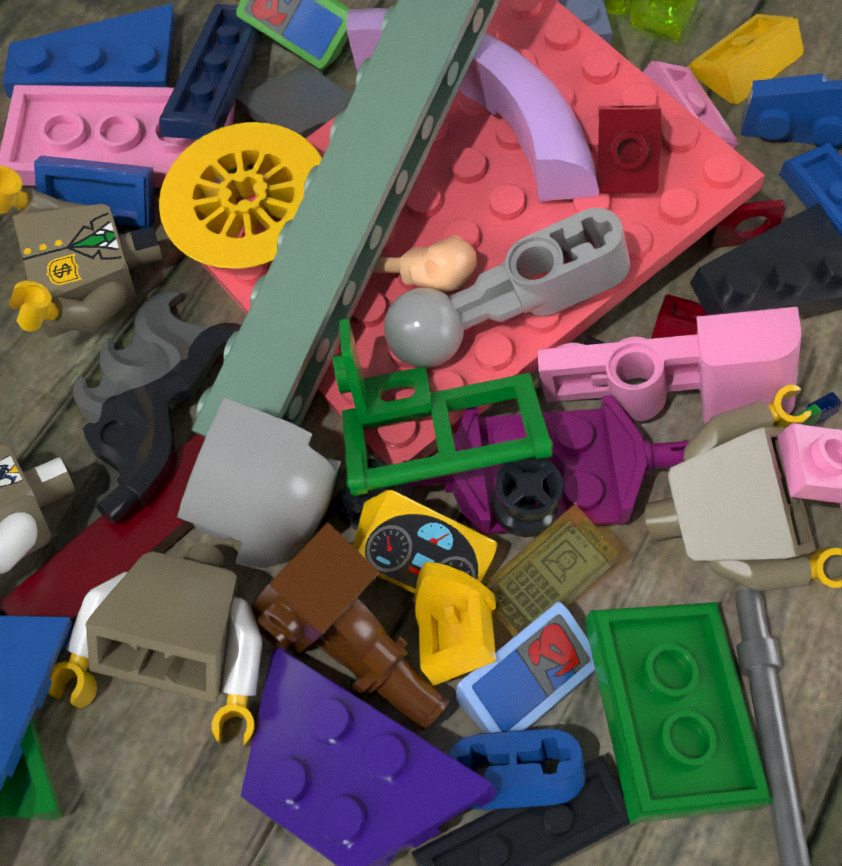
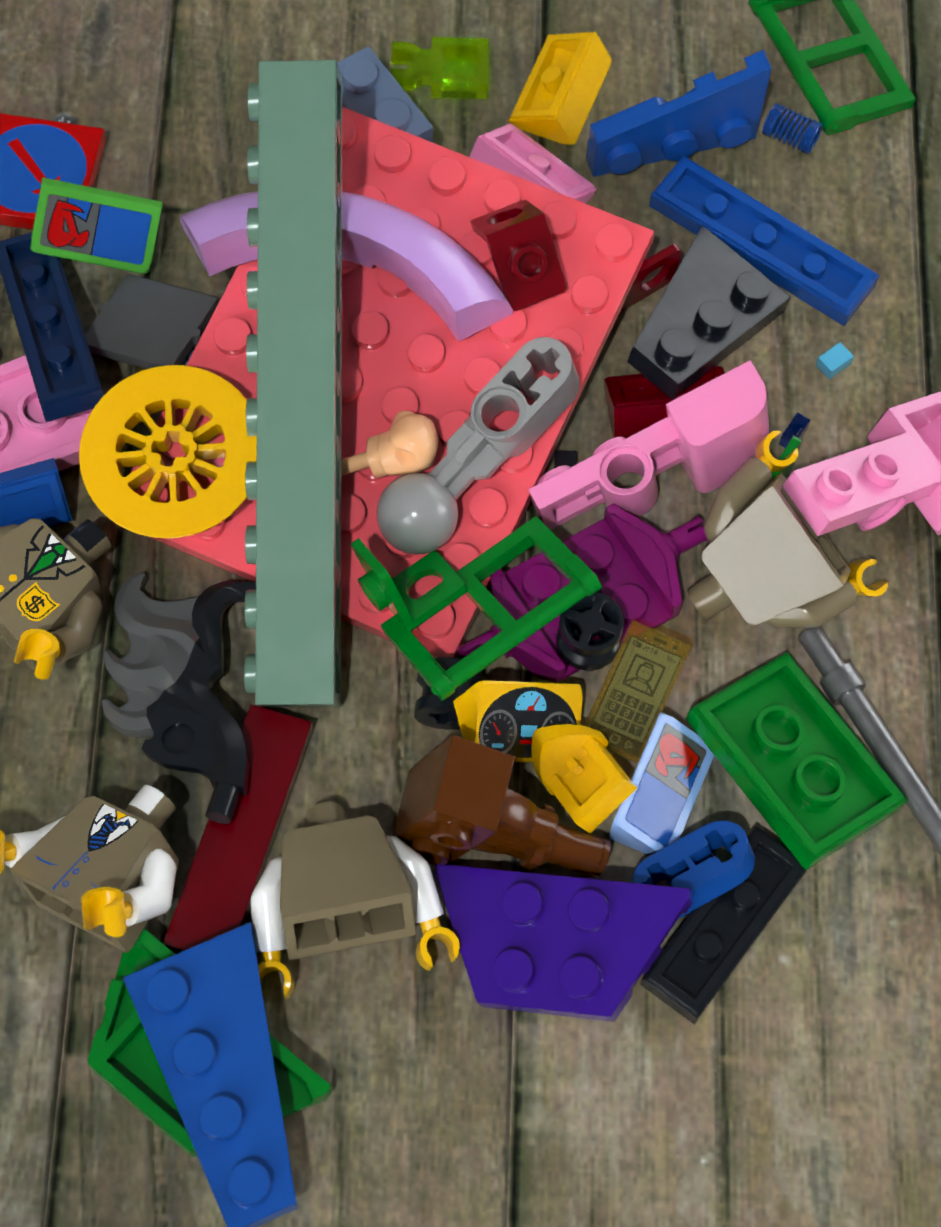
camera: 30 degrees left, 5 degrees up
light grey brick [177,397,342,568] -> none

